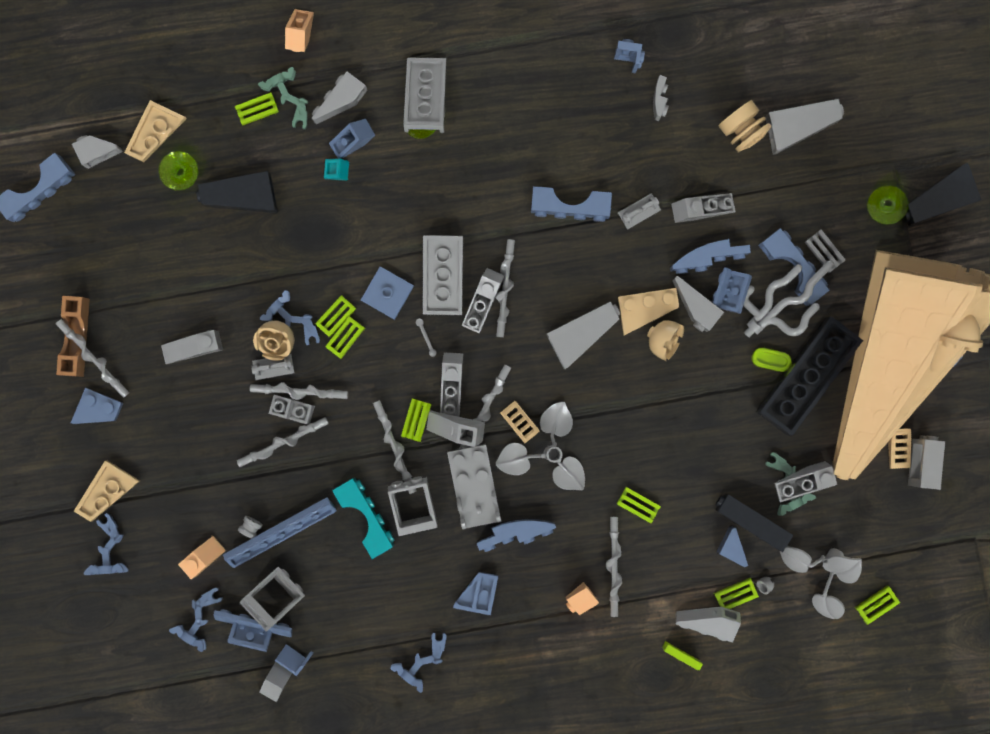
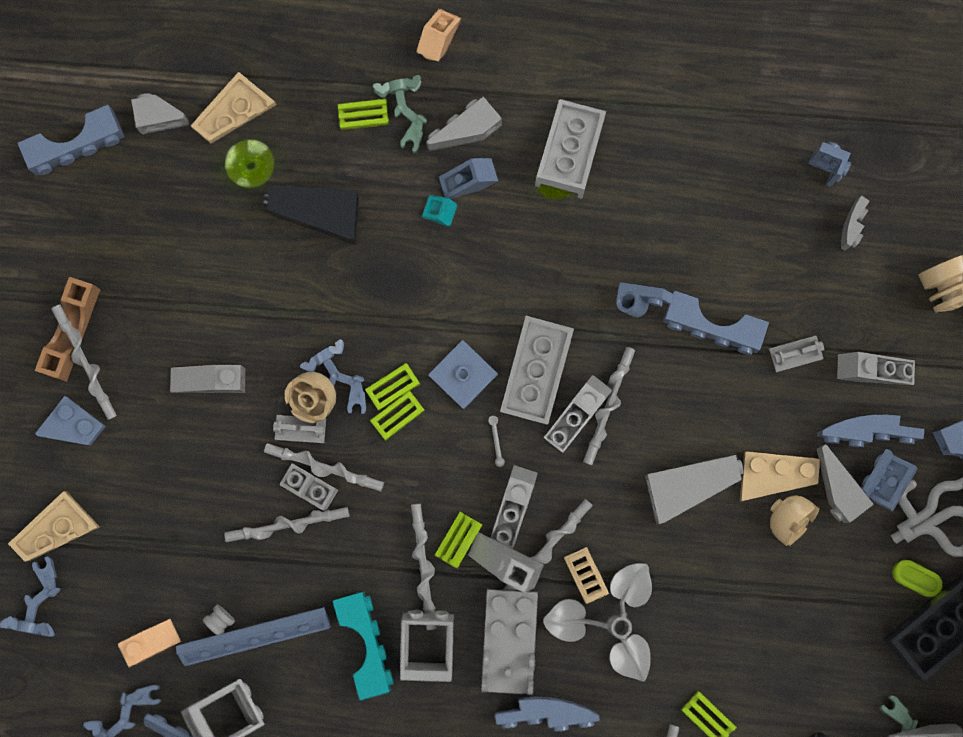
camera: 10 degrees right, 5 degrees down
none -> sand blue plate [616,282,674,318]

